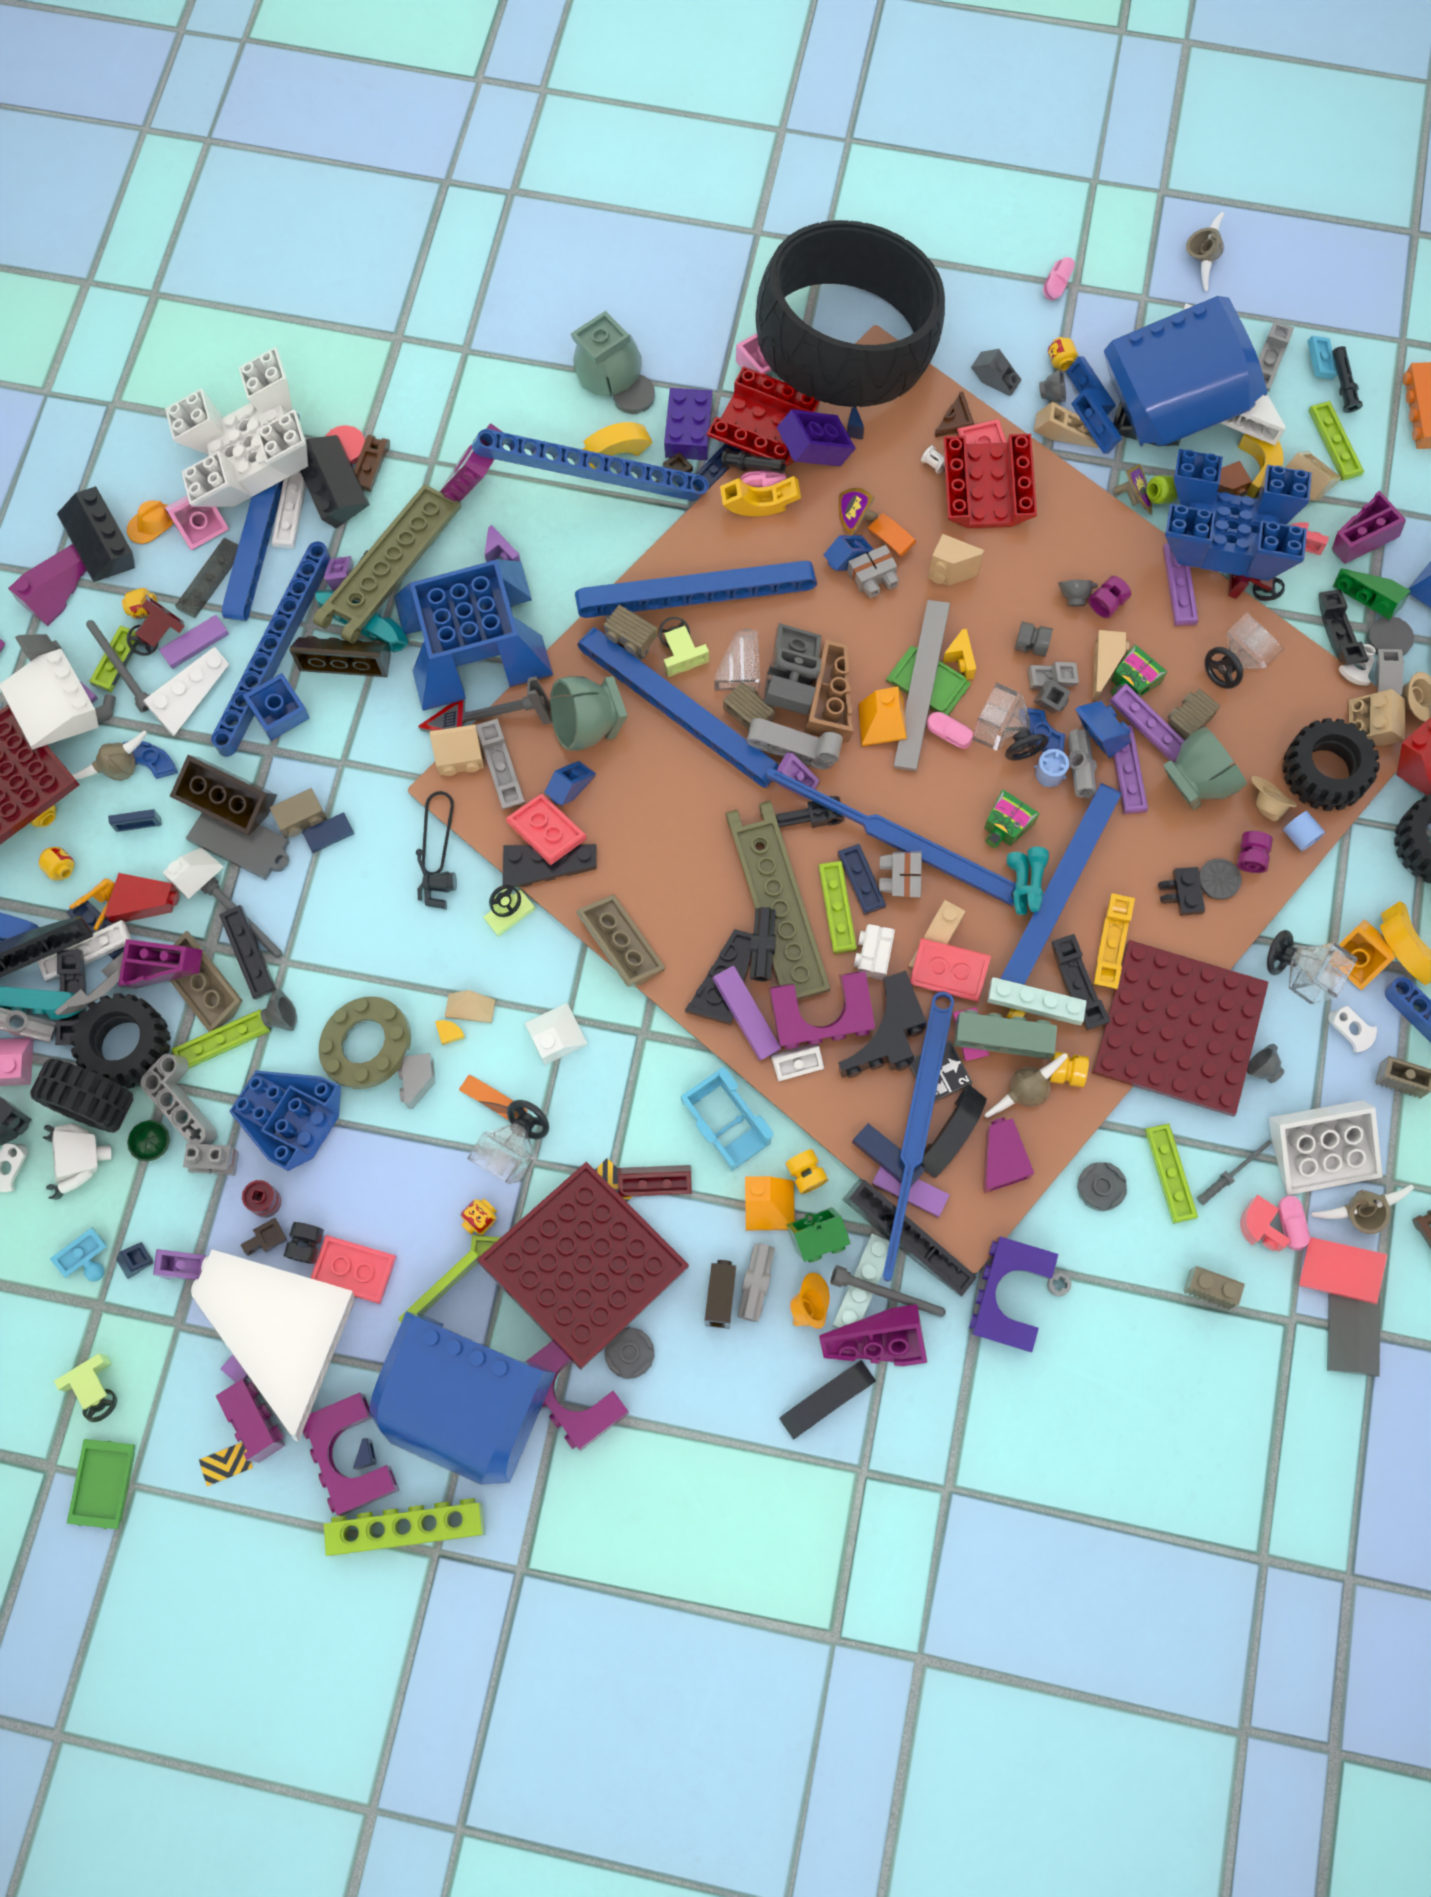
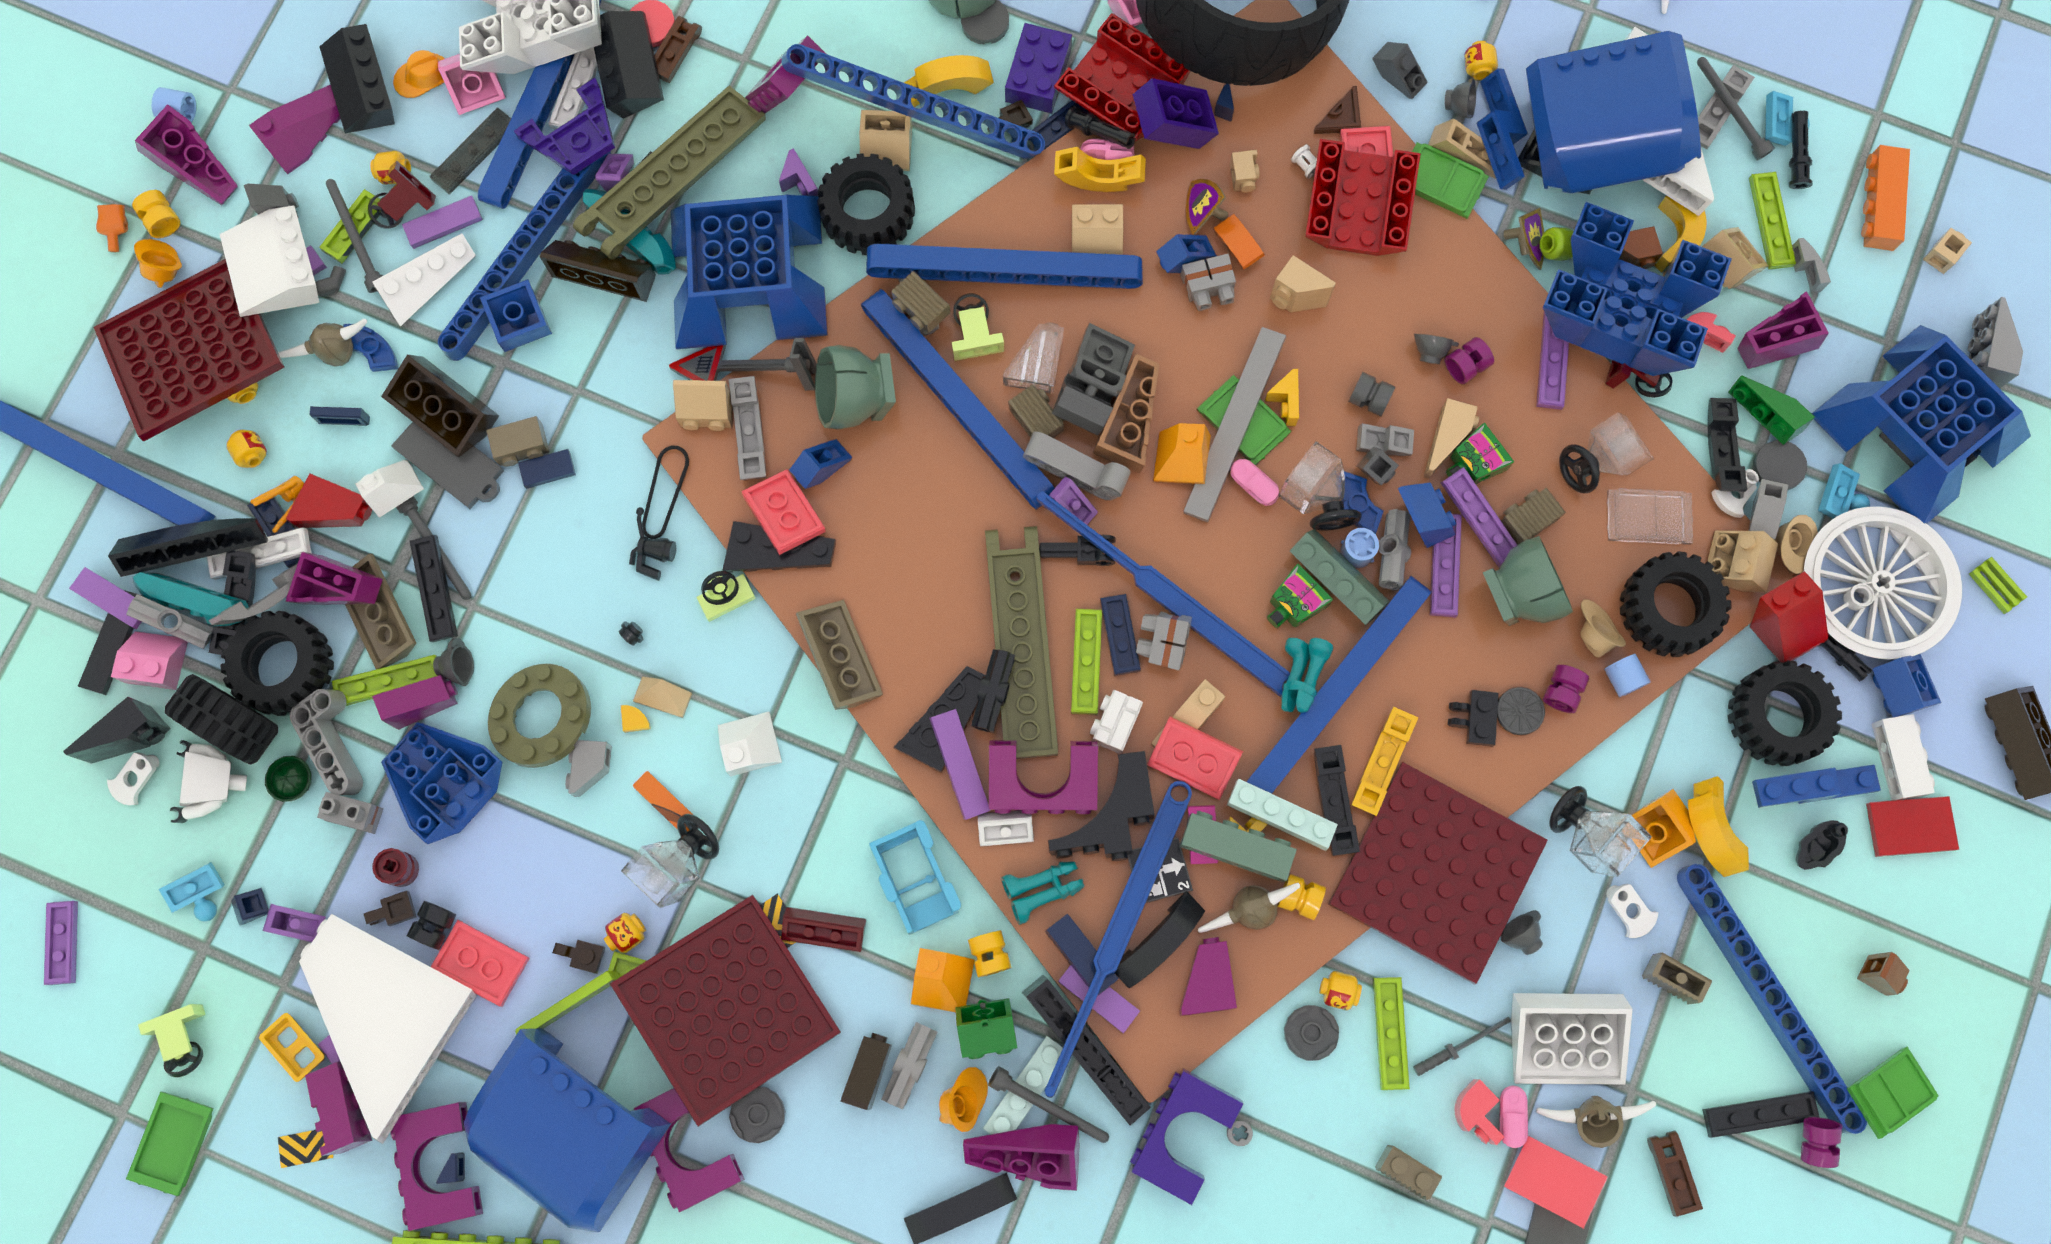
camera: 10 degrees right, 5 degrees up
none -> yellow piece [259,1013,325,1082]
none -> magenta slope [372,675,458,730]
none -> dark purple wing [514,78,615,175]
none -> dark brown plate [552,940,605,974]
none -> black plate [619,621,643,646]
none -> black tyre [817,153,915,255]
none -> tan slope [859,110,913,171]
none -> teal piece [1001,861,1085,925]
none -> tan slope [1072,204,1123,255]
none -> tan brick [1230,150,1259,192]
none -> sand green brick [1290,529,1390,625]
none -> yellow head [1319,971,1362,1010]
none -> bright green piece [1412,142,1489,219]
none -> clear piece [1607,488,1693,545]
none -> dark grey piece [1697,57,1775,161]
none -> light grey slope [1792,238,1831,293]

